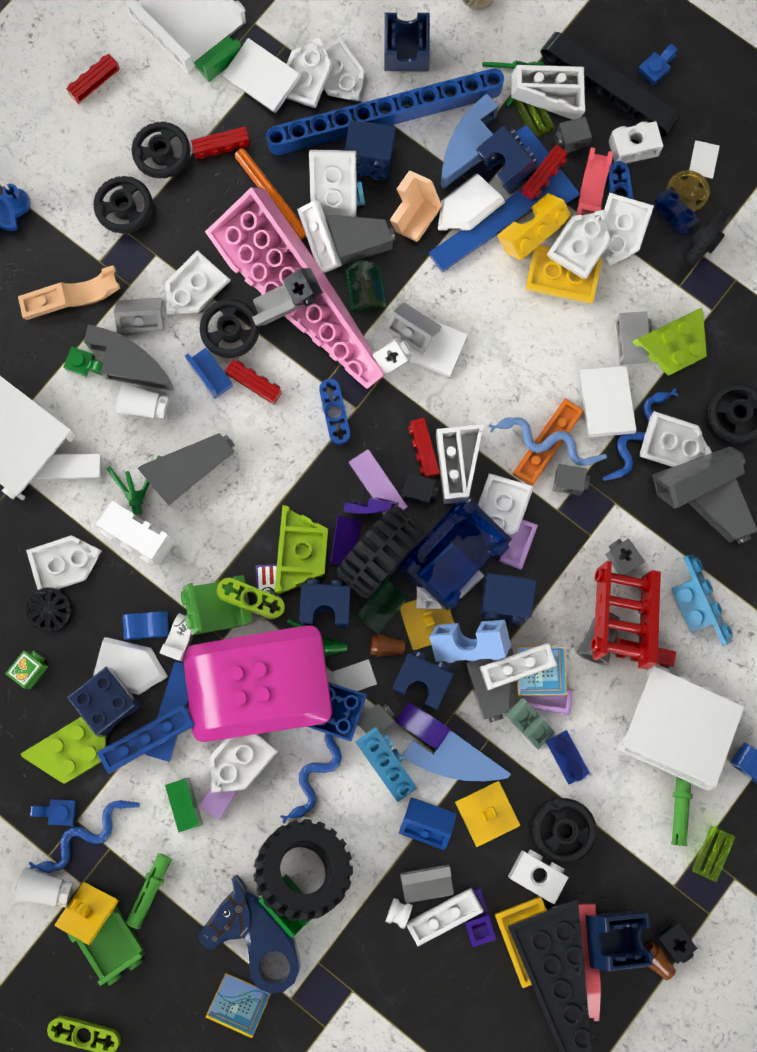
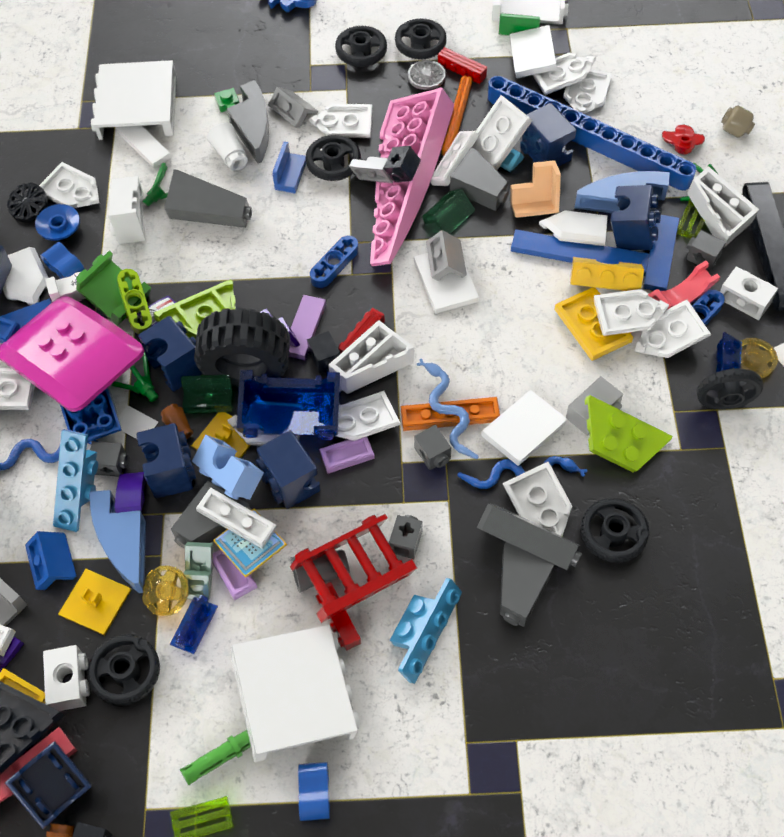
camera: 50 degrees right, 20 degrees down
light nougat piece [18,265,120,320] -> none
red piece [225,360,282,405] -> none
white brick [372,336,412,375] -> none
dark blue piece [384,12,430,71] -> none
red piece [521,144,567,201] -> none
none -> blue dish [35,204,80,240]
none -> clear yellow wheel [142,565,189,616]
none -> light grey wheel [408,60,445,90]
none -> red plate [662,124,705,154]

